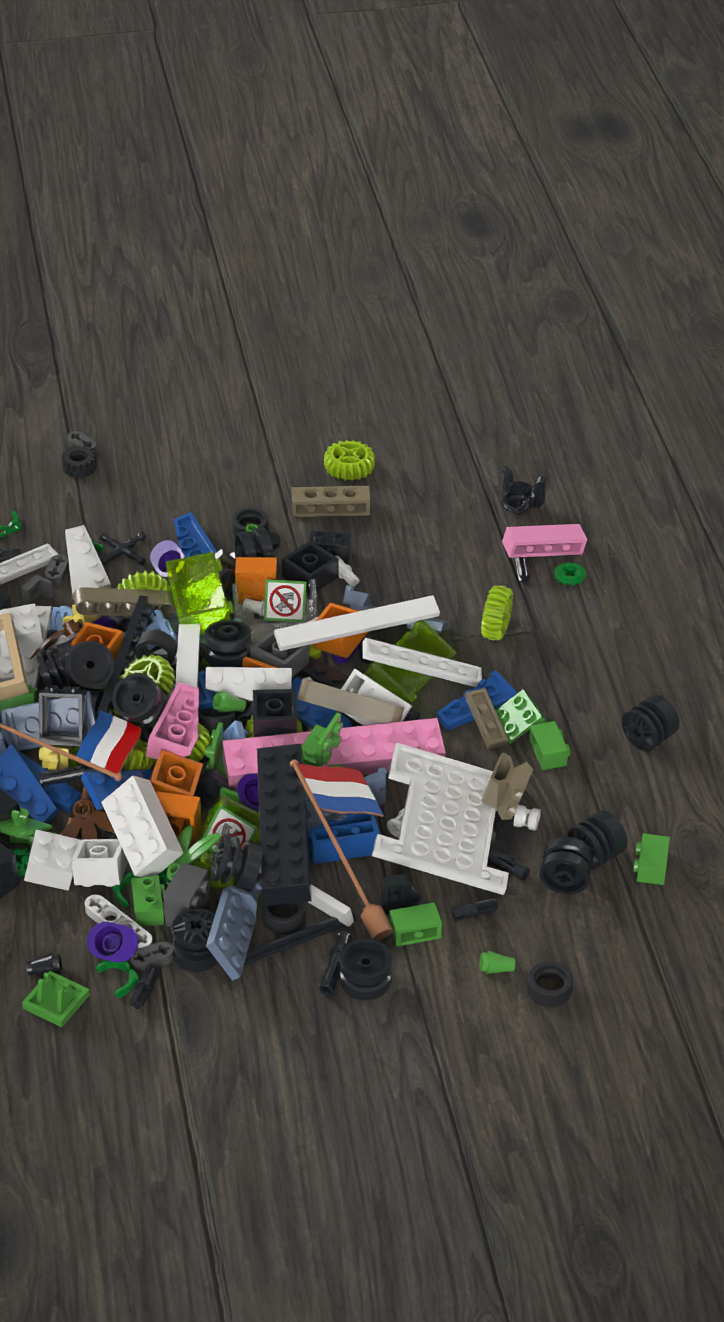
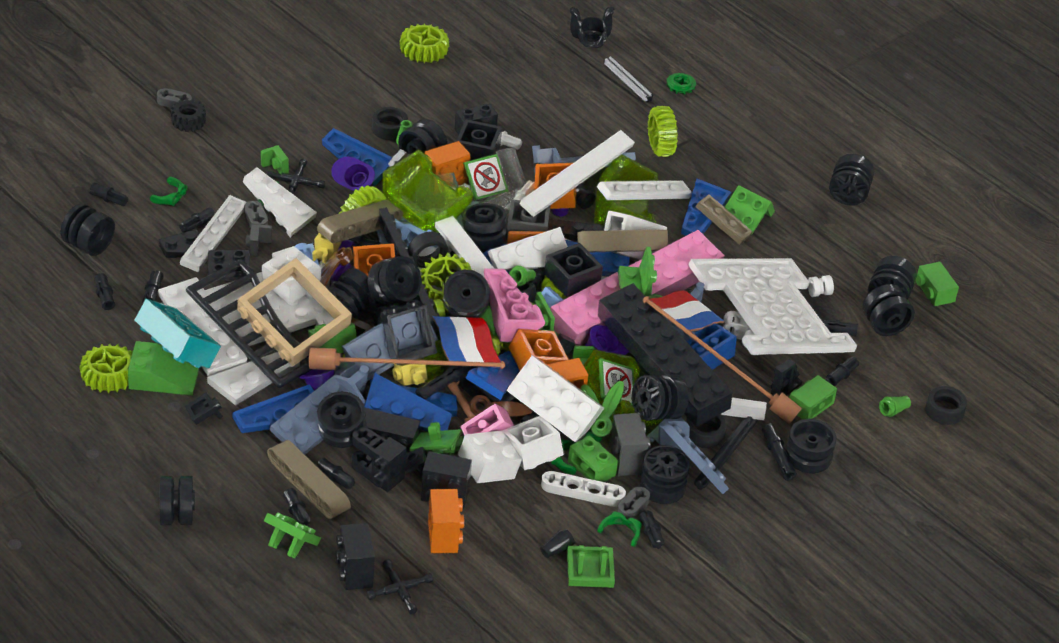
camera: 35 degrees left, 0 degrees up
dark purple piece [87,922,139,963] -> none
dark tan brick [292,486,370,517] -> none
dark tan piece [481,753,533,820] -> none
bright pink brick [502,524,587,558] -> none
bright green brick [529,721,570,770] -> none
none -> bright green bracket [261,145,289,174]
none -> bright pink slope [460,404,514,436]

